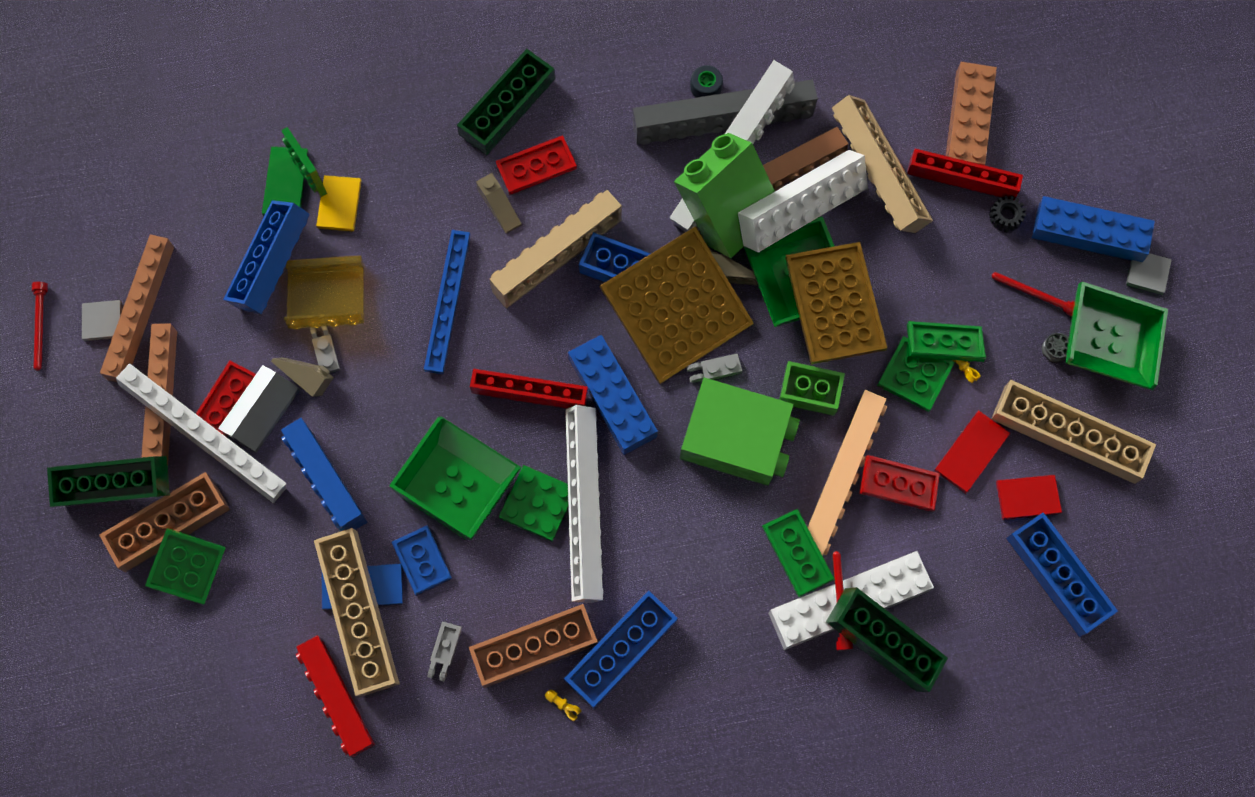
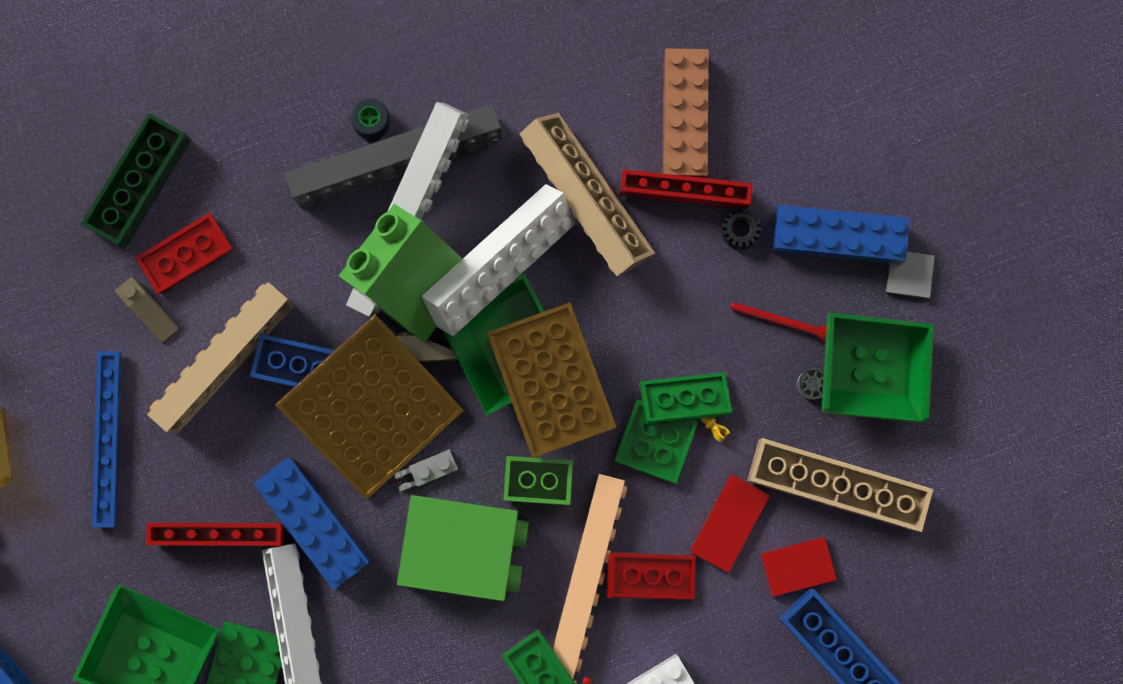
camera: 10 degrees left, 10 degrees up
nougat brick [763,127,849,191] -> none

